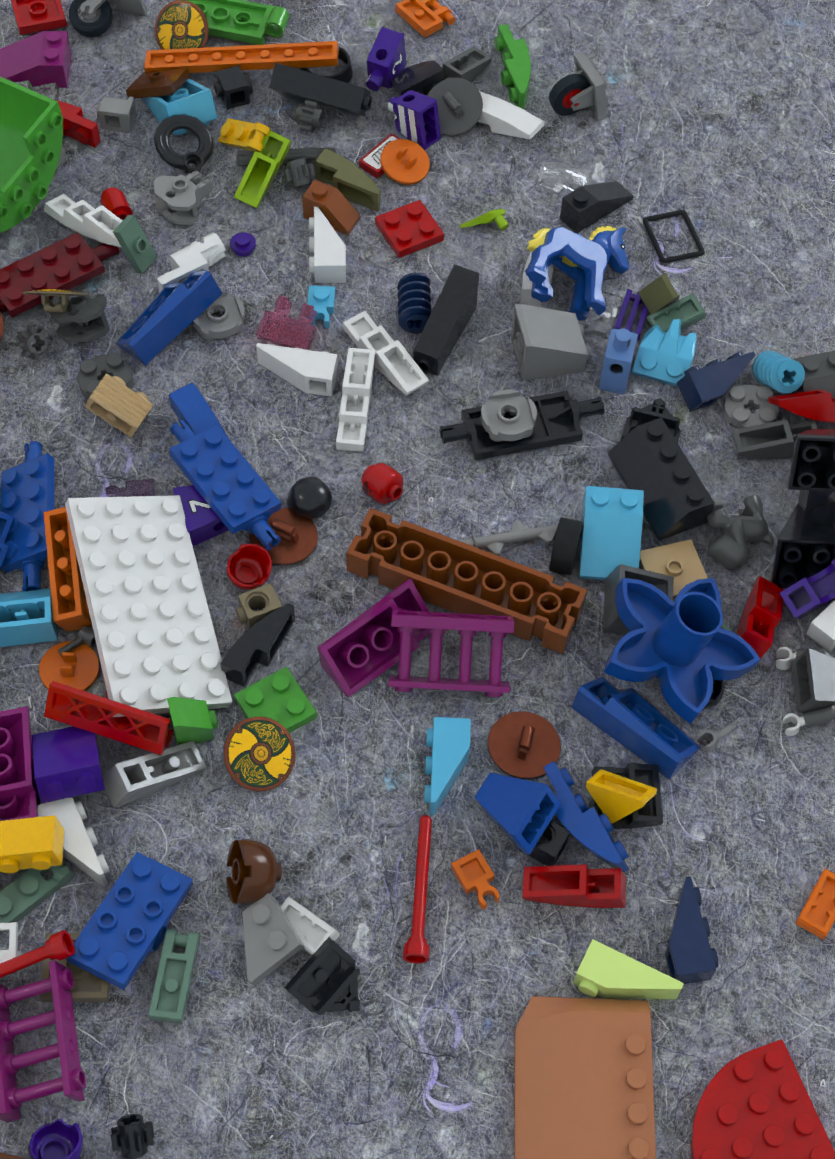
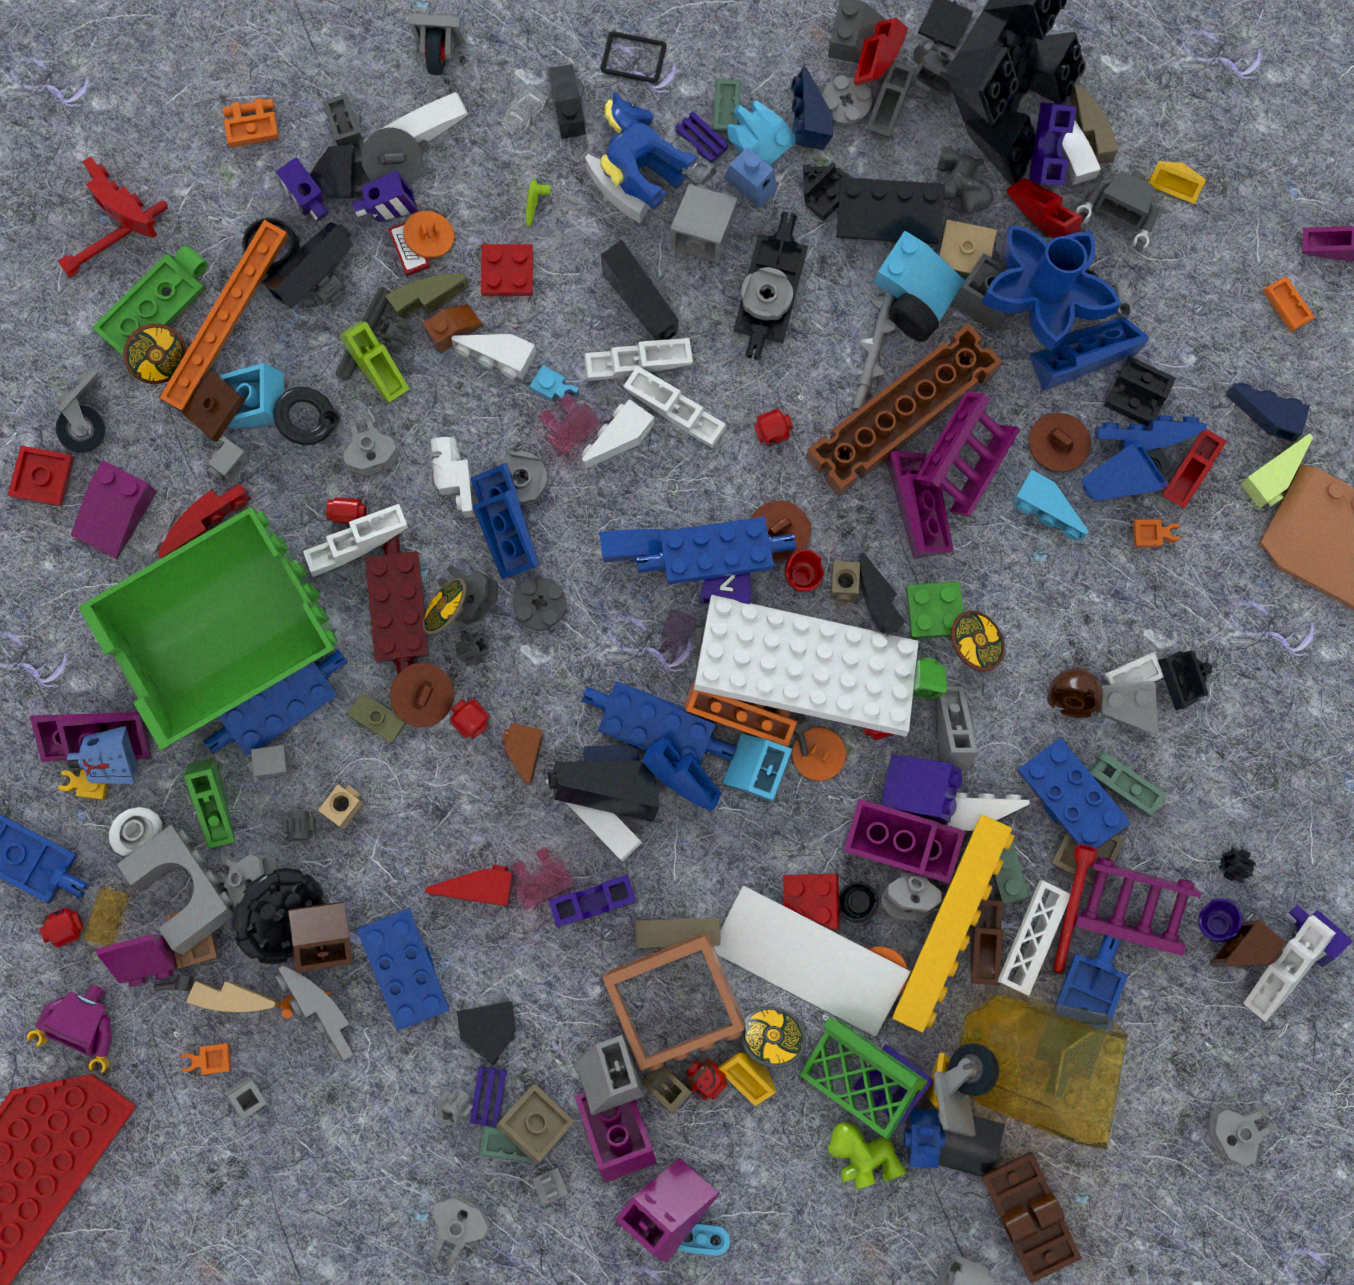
camera: 60 degrees left, 20 degrees up
red fence [44,681,173,755] -> none
tan brick [85,373,154,438] -> none
sand green plate [113,215,158,274] -> none
black brick [213,66,253,110] -> none
yellow plate [218,118,270,153] -> none
dark purple plate [230,232,256,257] -> none
black hair [287,476,332,519] -> none
dark blue piece [397,273,431,334] -> none
red piece [403,815,432,964] -> none
bright green slope [494,24,531,109] -> none
yellow slope [586,769,657,824] -> none
olive slope [638,273,679,314] -> none
medium azure piece [752,351,805,393] -> none

